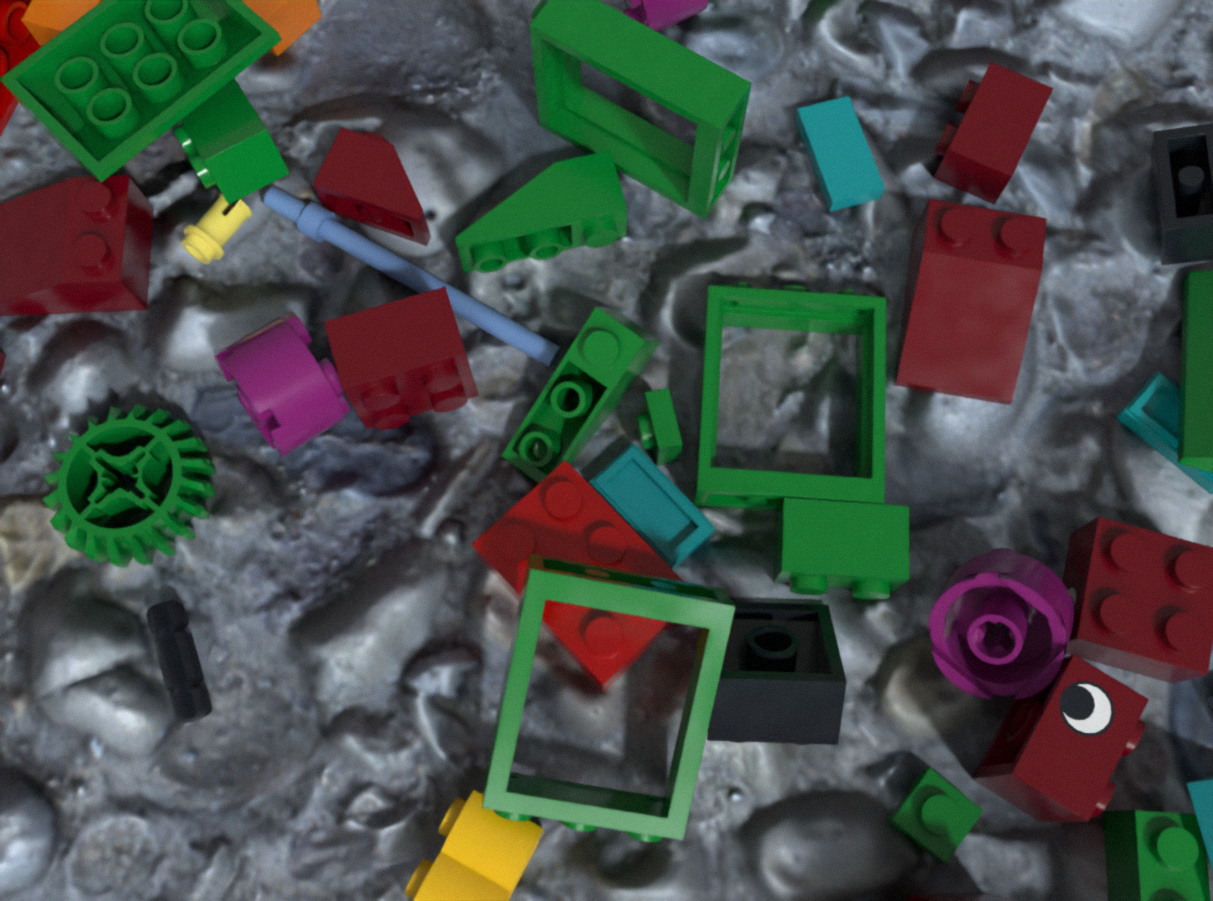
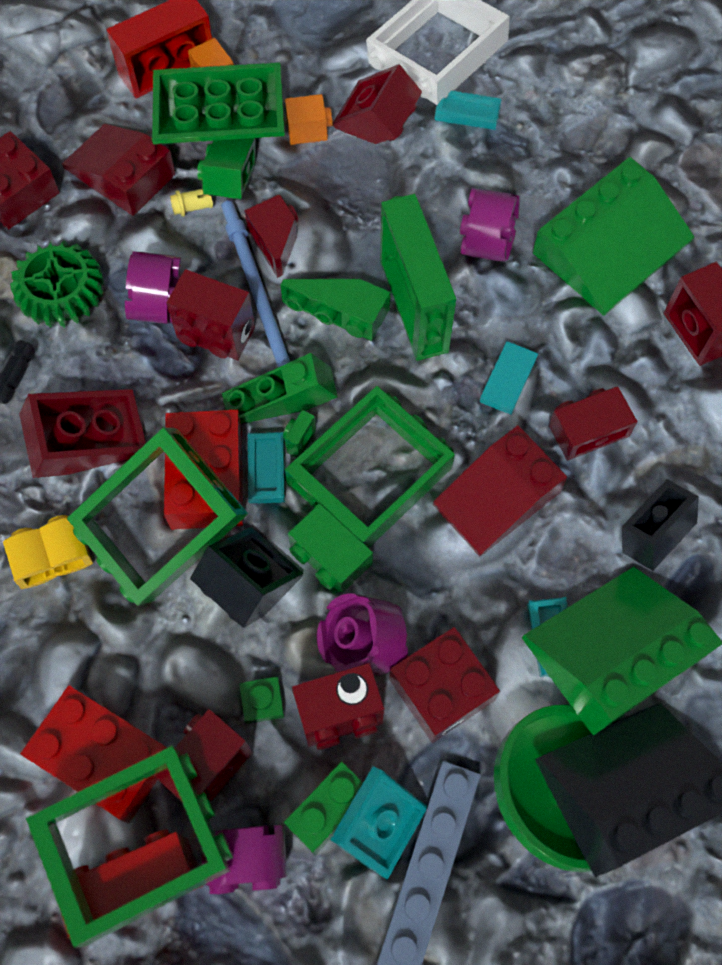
camera: 40 degrees right, 5 degrees down
none -> dark red slope [19,389,146,478]

